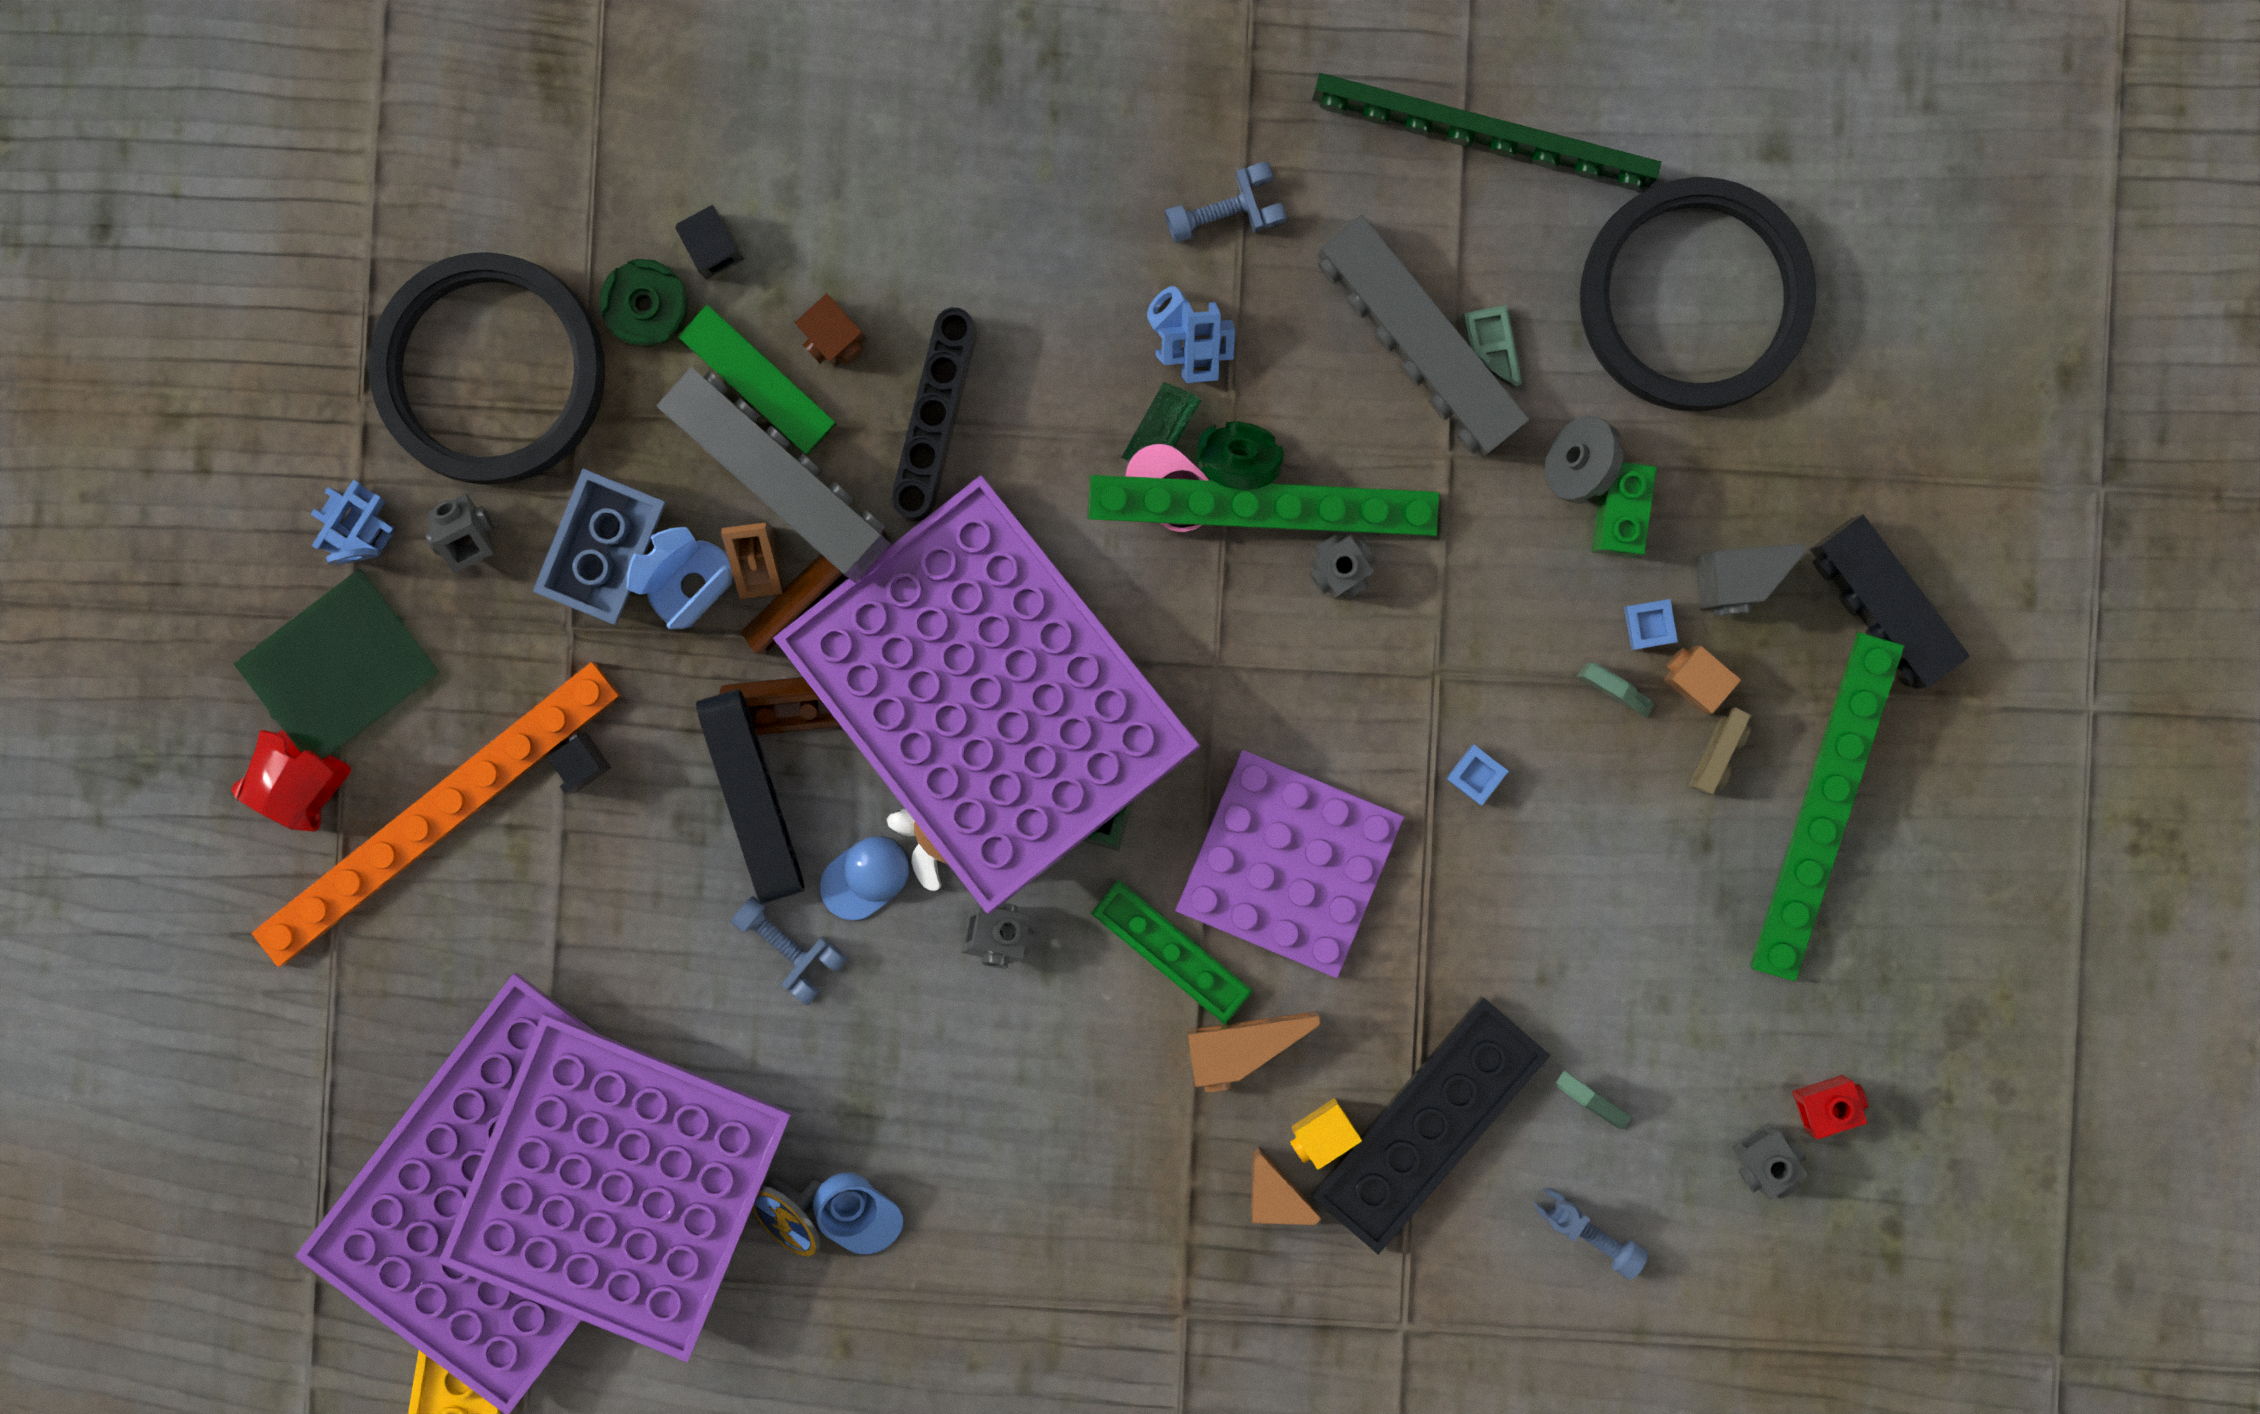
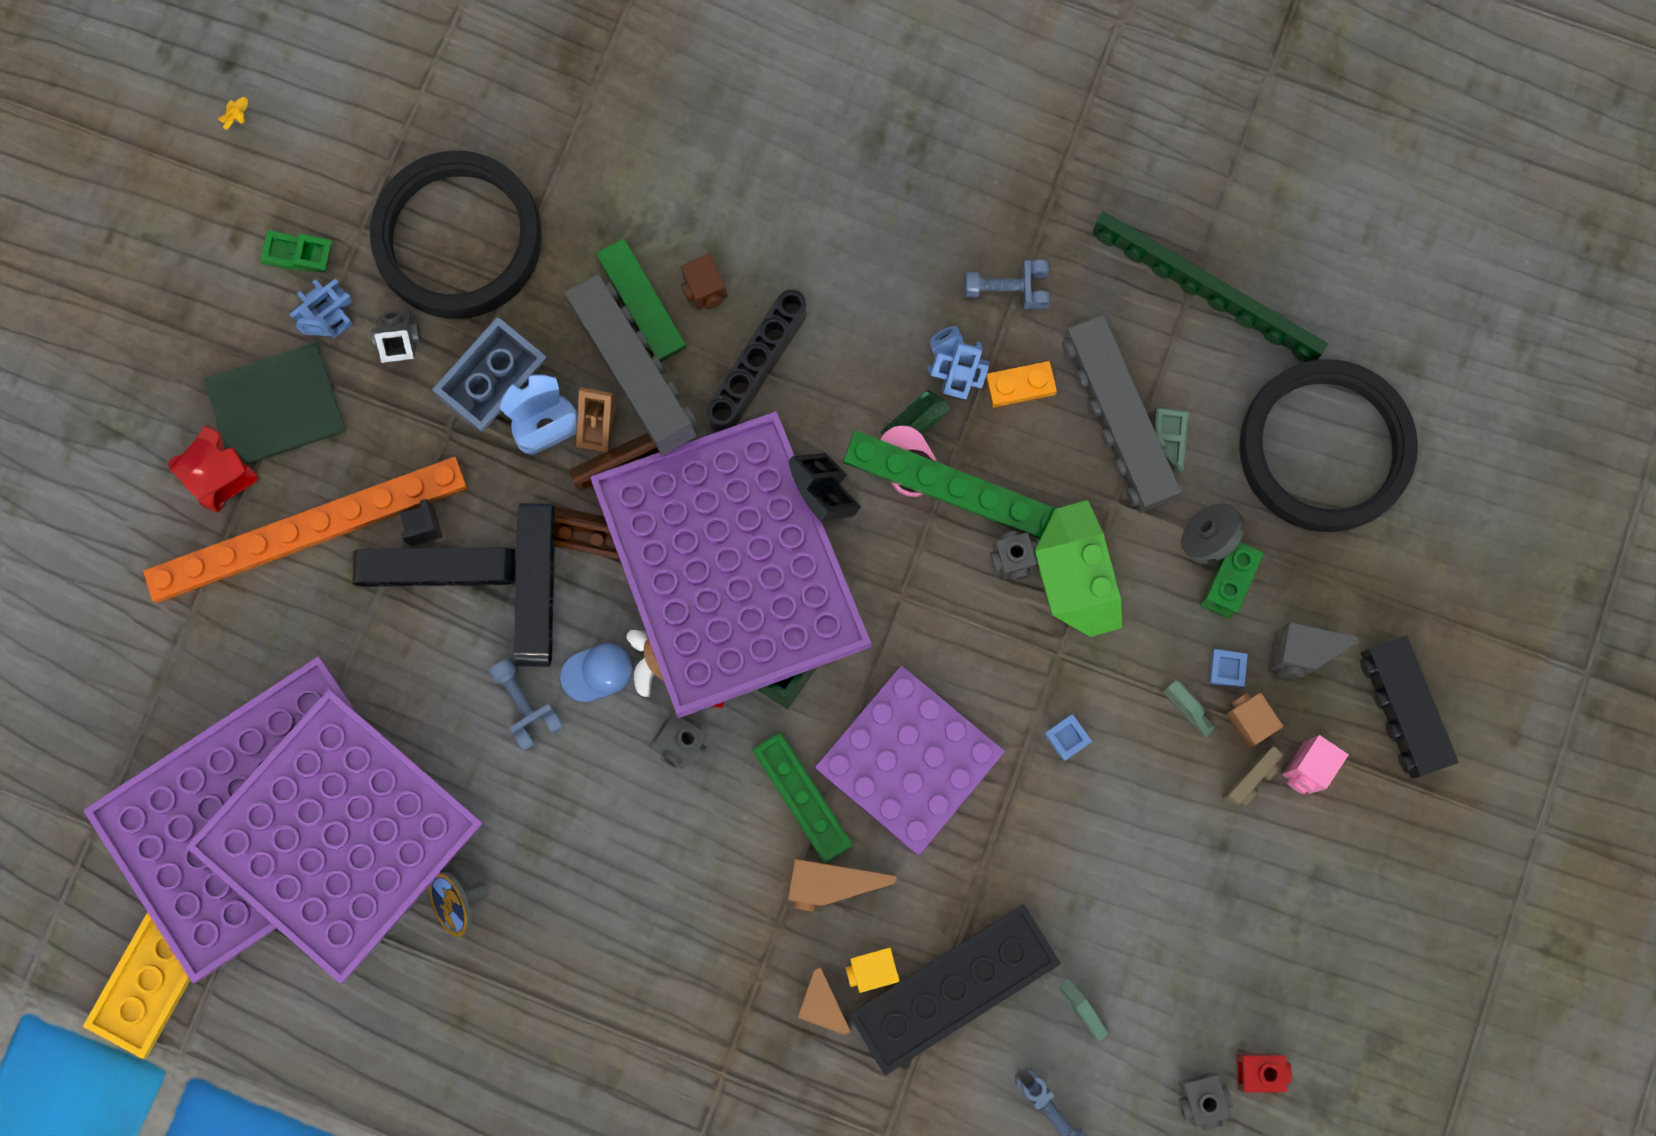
camera: 20 degrees right, 10 degrees down
dark green plate [599,259,688,347] -> none
black panel [675,205,744,280] -> none
medium blue cap [812,1172,903,1254] -> none
dark green plate [1195,421,1284,490] -> none
green plate [1750,632,1904,982] -> none
none -> yellow plant [217,97,248,130]
none -> green slope [261,230,332,272]
none -> black beam [352,547,515,587]
none -> black slope [788,453,861,522]
none -> light orange plate [986,361,1057,408]
none -> bright green wedge [1034,500,1122,637]
none -> bright pink brick [1281,735,1349,794]

